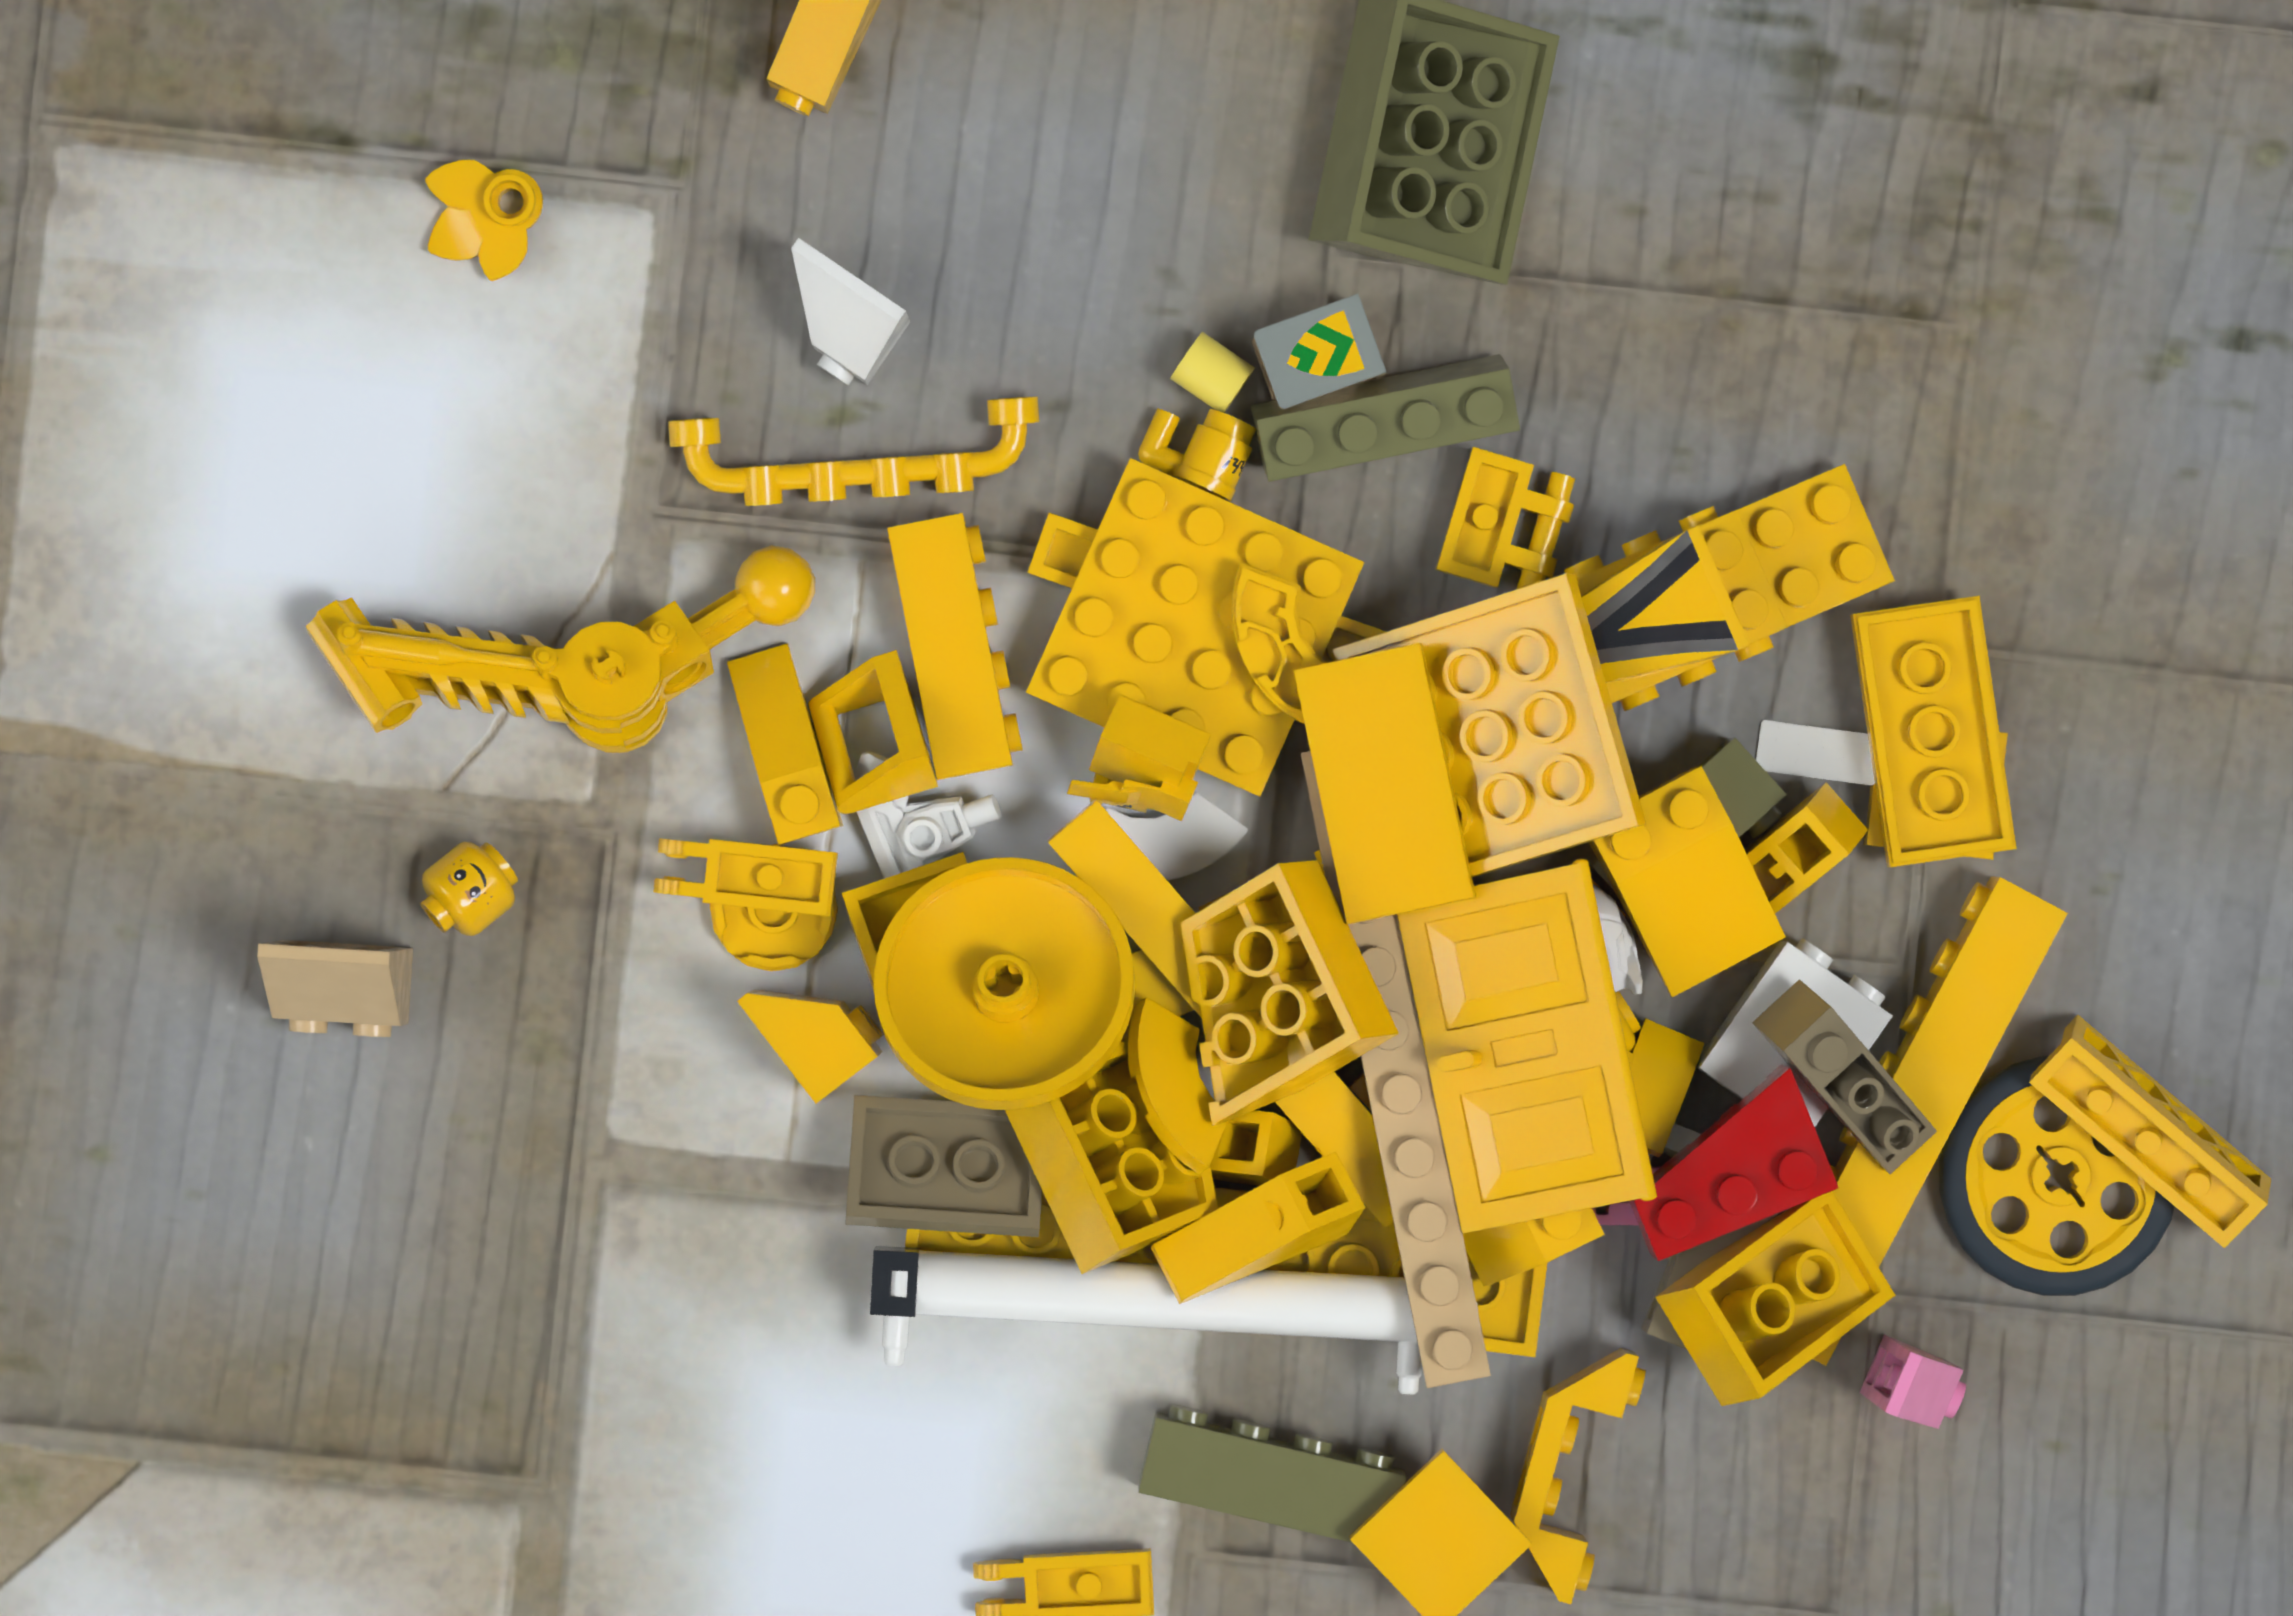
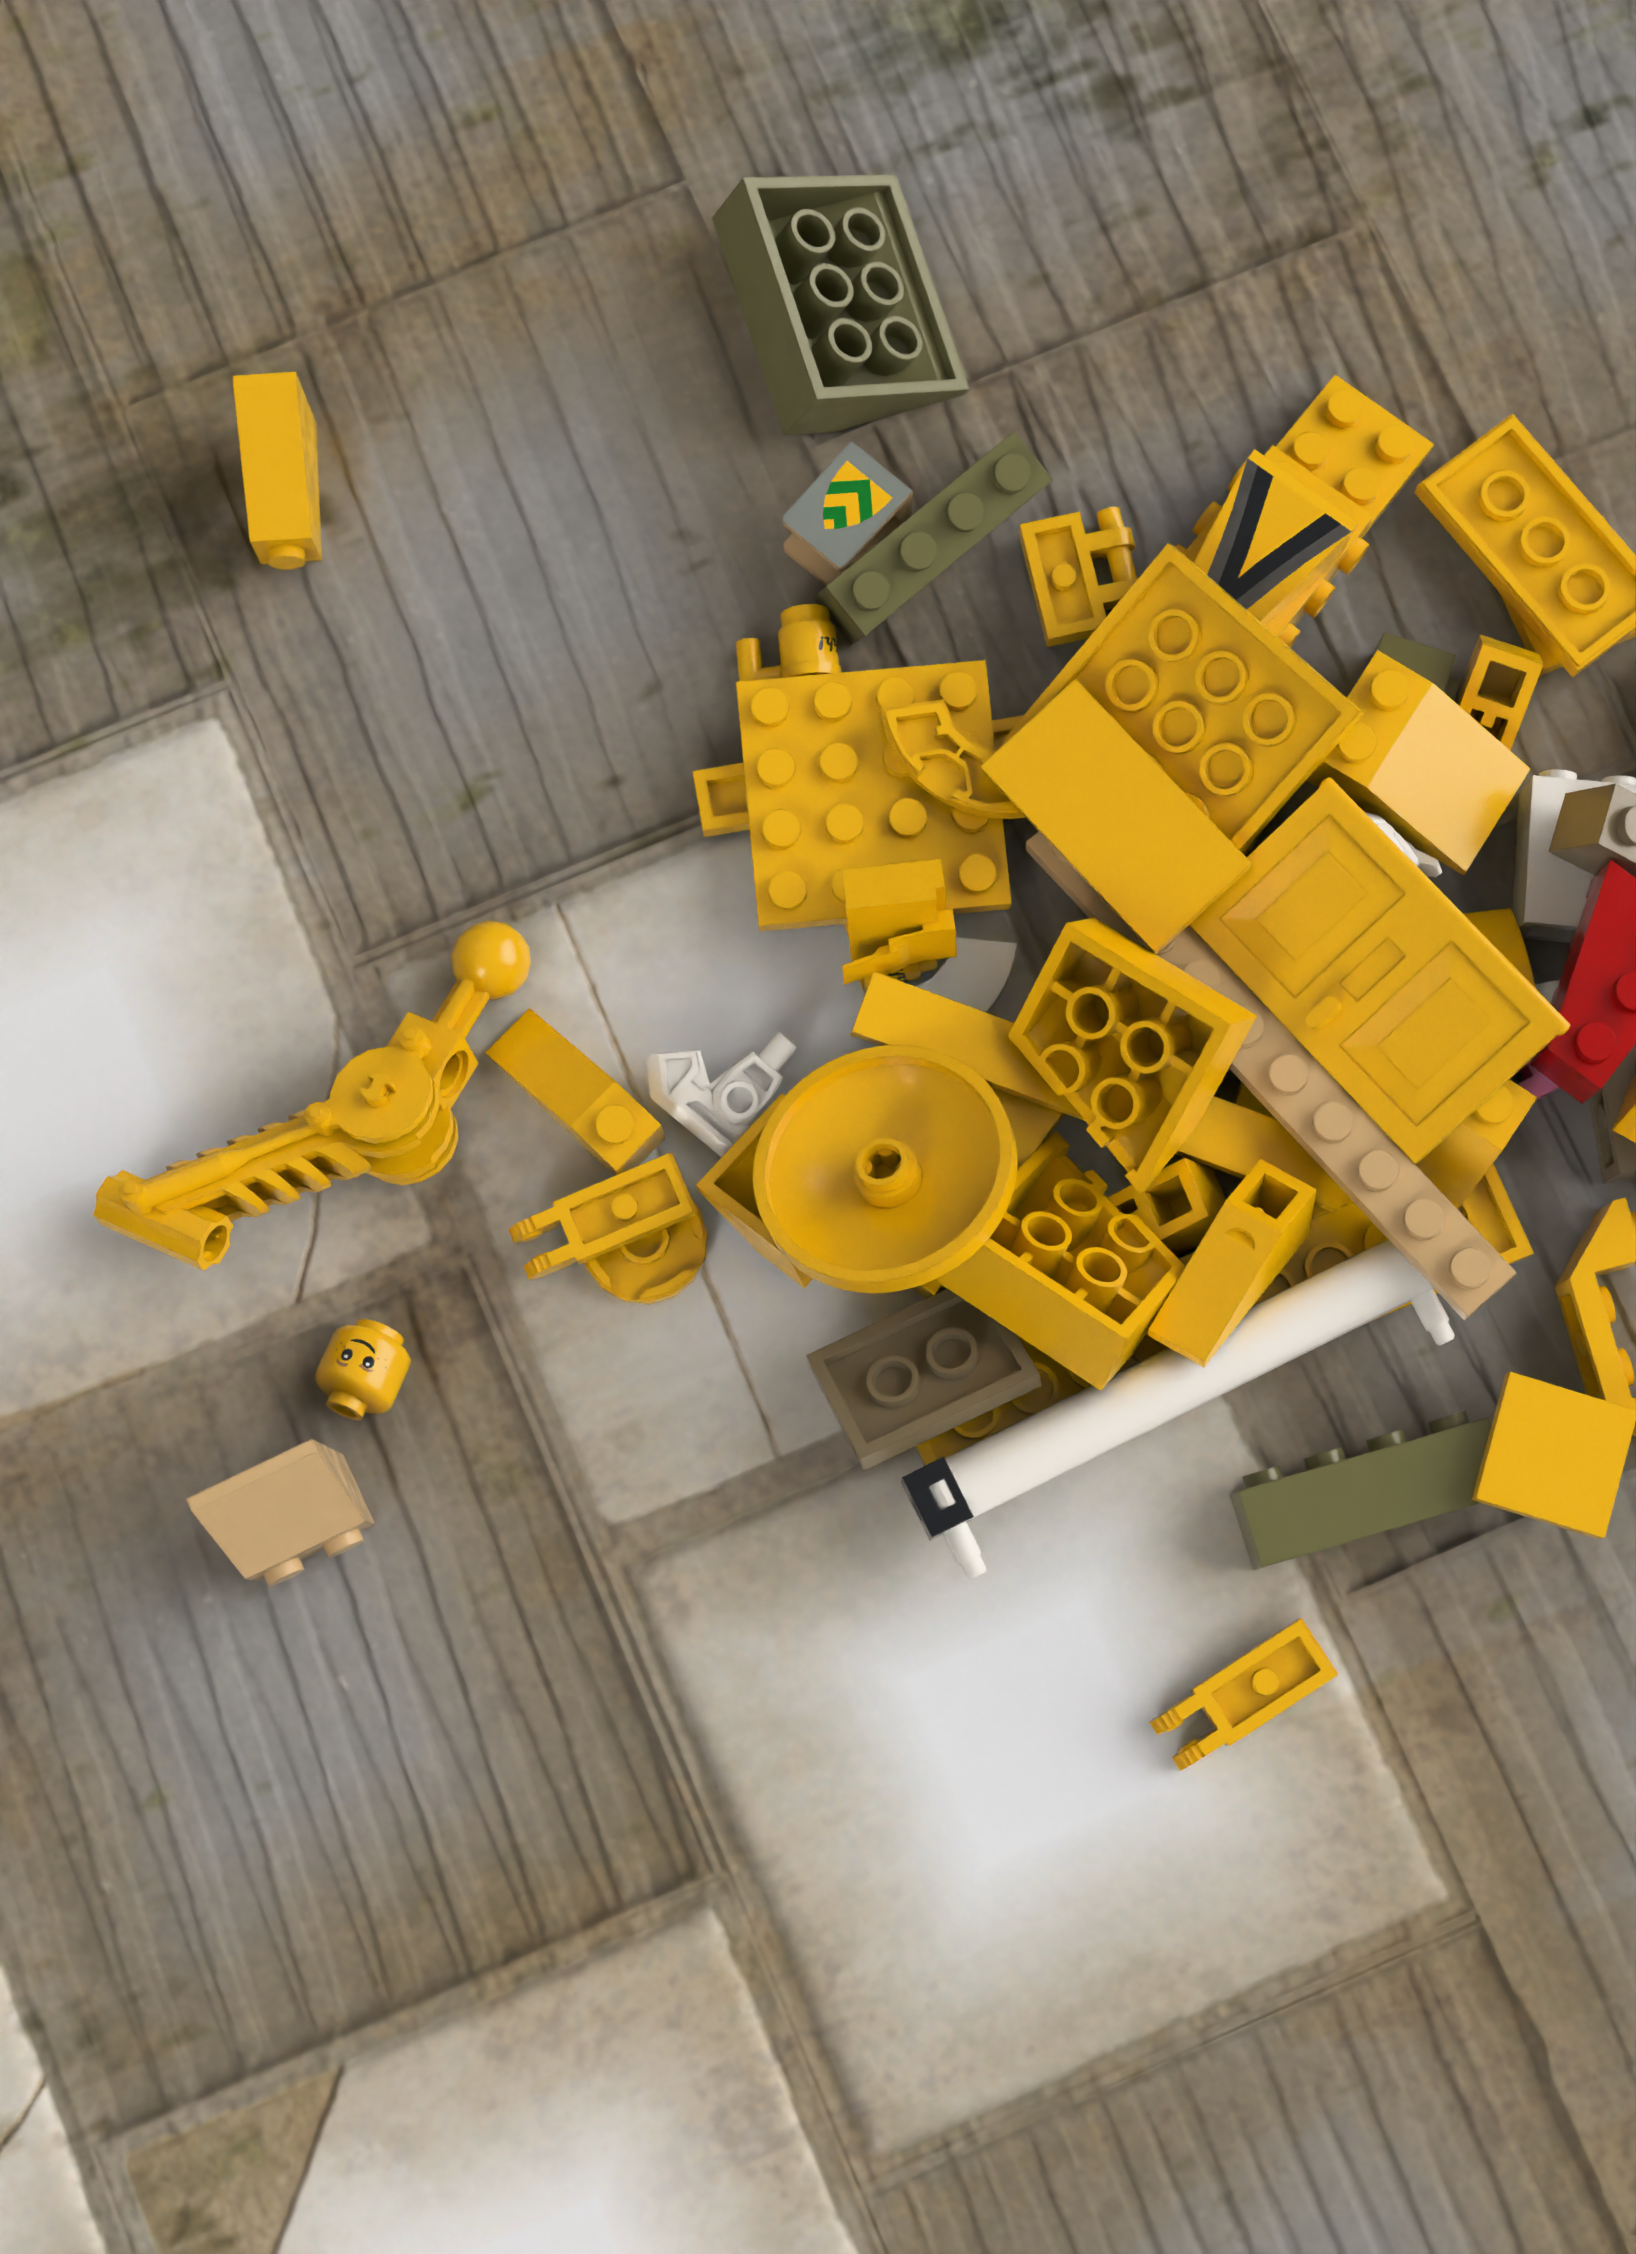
camera: 25 degrees left, 10 degrees down
yellow plate [425,160,543,282] -> none
yellow bar [668,396,1040,506] -> none
yellow slope [737,990,884,1104] -> none
white slope [791,238,910,386] -> none
yellow tile [808,650,938,814] -> none
yellow brick [887,513,1023,780] -> none
yellow tile [1128,997,1228,1174] -> none
light yellow beam [1170,331,1255,413] -> none
white sticker [1756,720,1875,785] -> none

